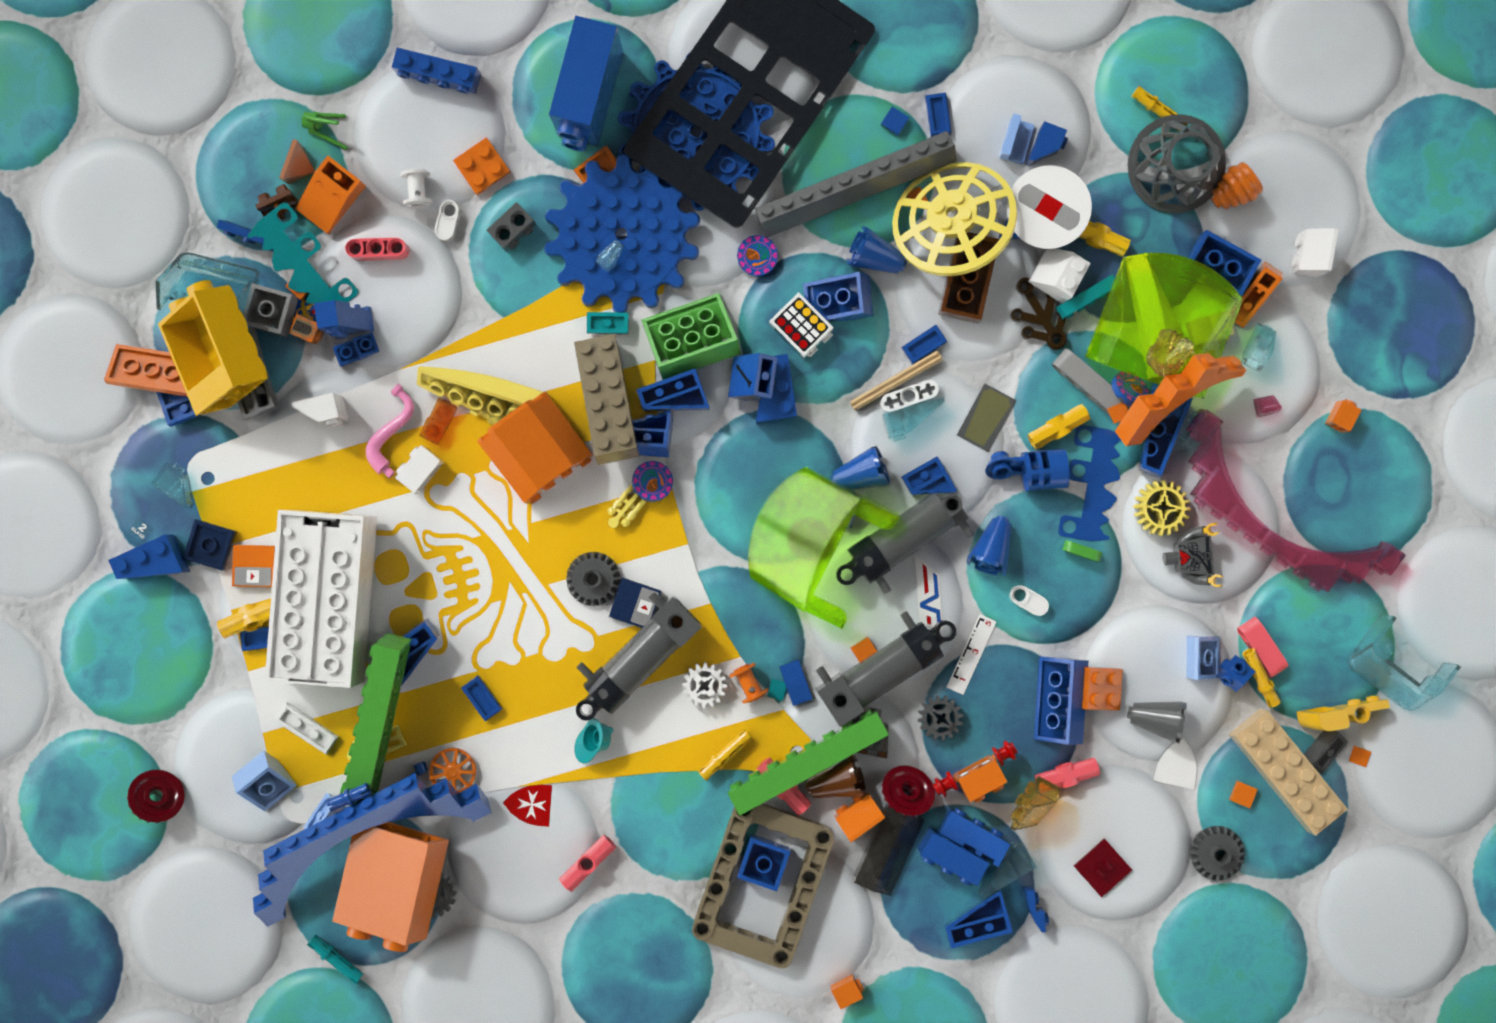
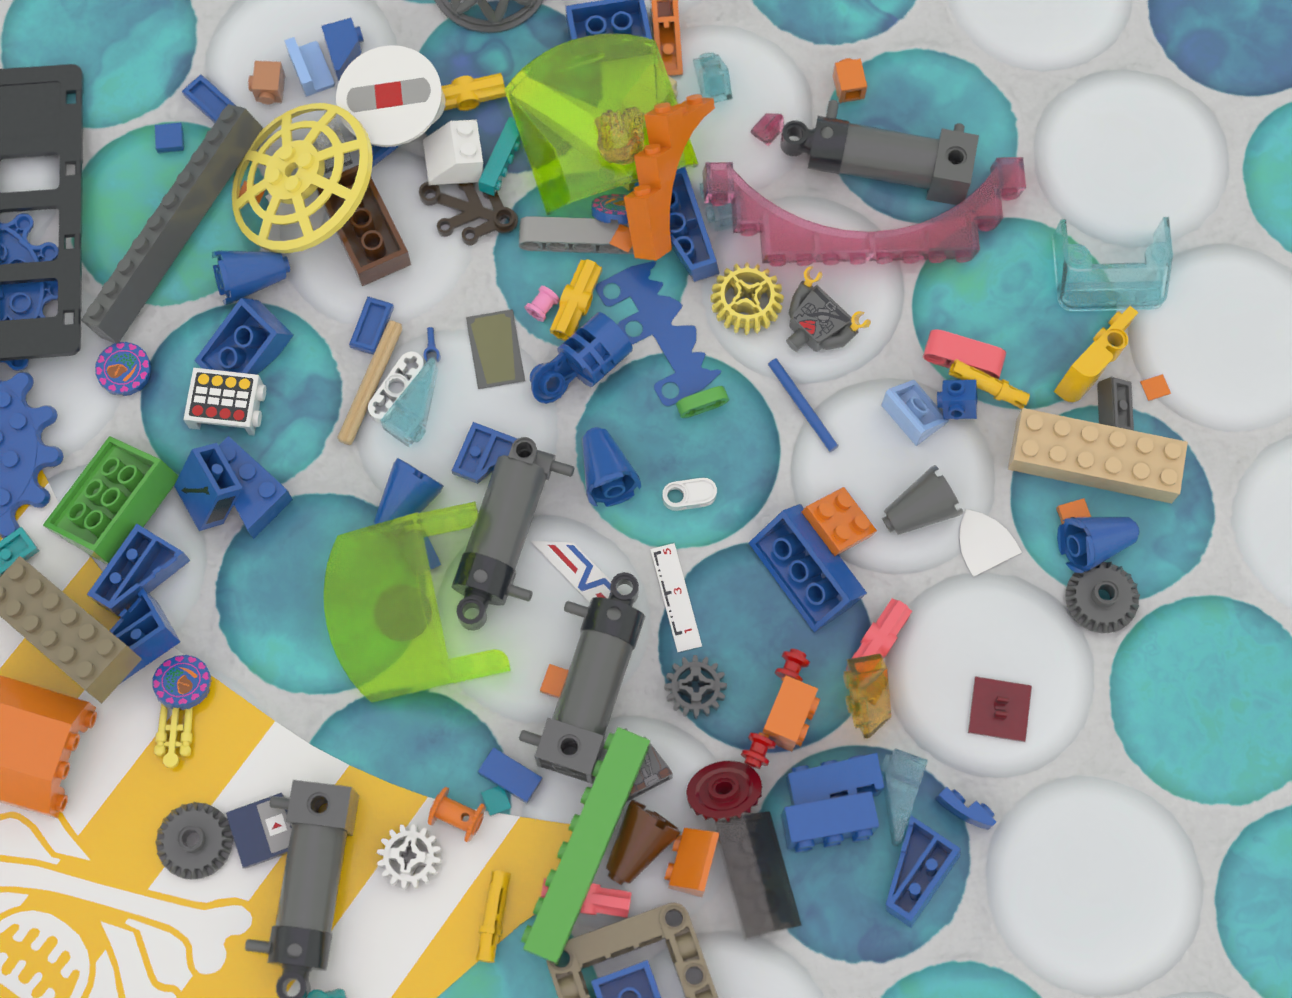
camera: 45 degrees left, 15 degrees down
none -> nougat brick [248,61,285,104]
none -> blue hand [423,327,441,363]
none -> bright pink bush [525,286,560,322]
none -> blue bar [768,358,838,452]
none -> dark grey piece [780,100,979,206]
none -> blue cone [1057,517,1139,573]

